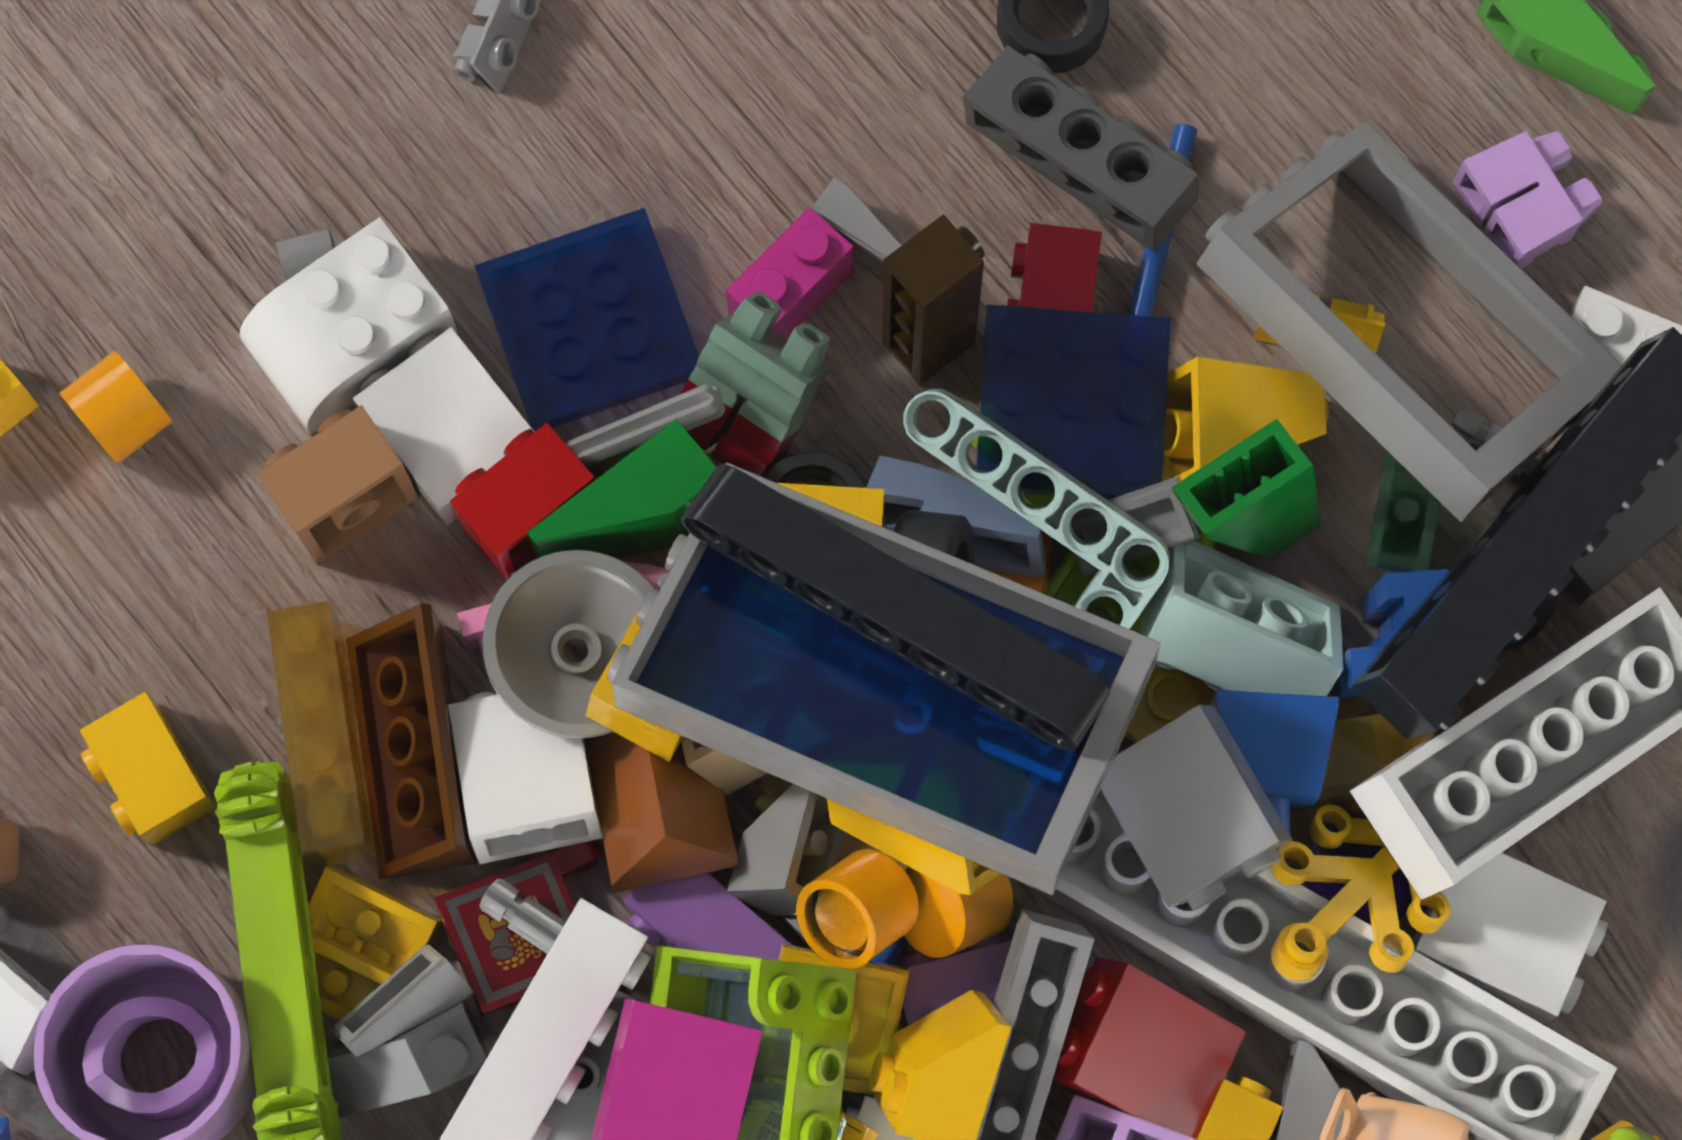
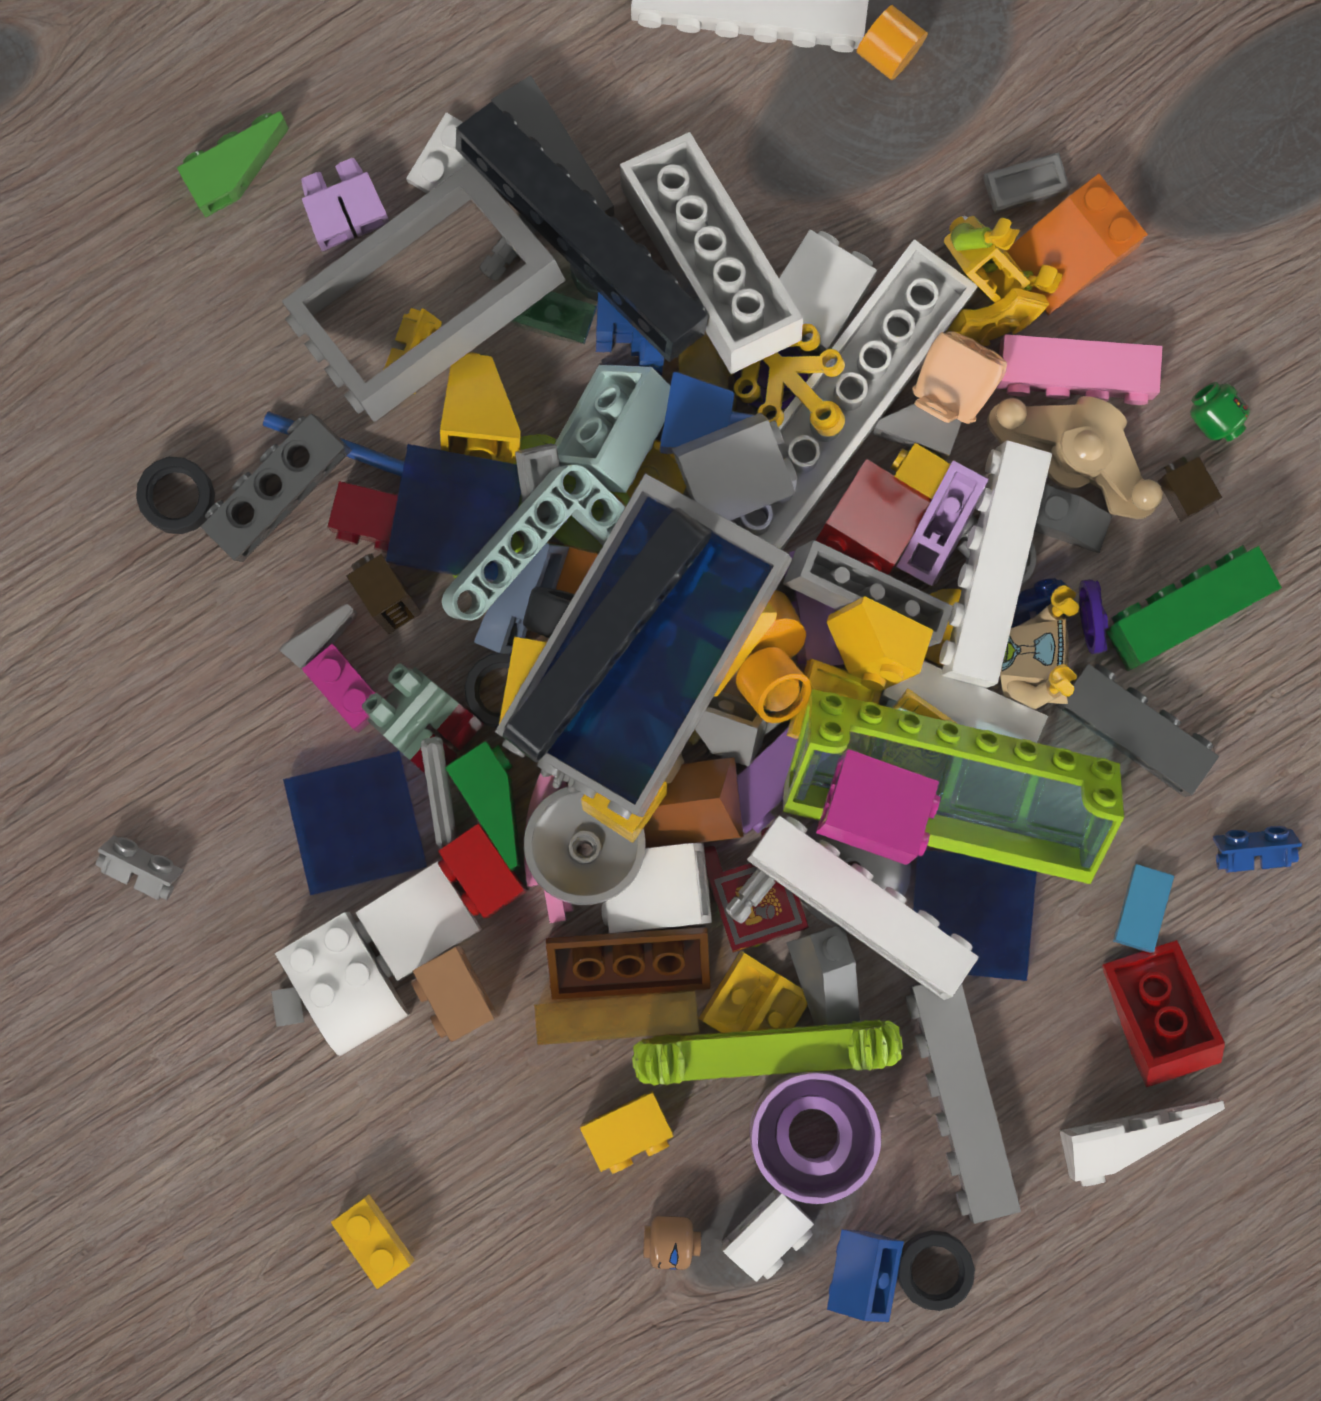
camera: 85 degrees left, 10 degrees up
light orange piece [59,350,173,465] -> none
light grey slope [331,944,474,1057] -> none
green slope [1172,419,1321,559] -> none

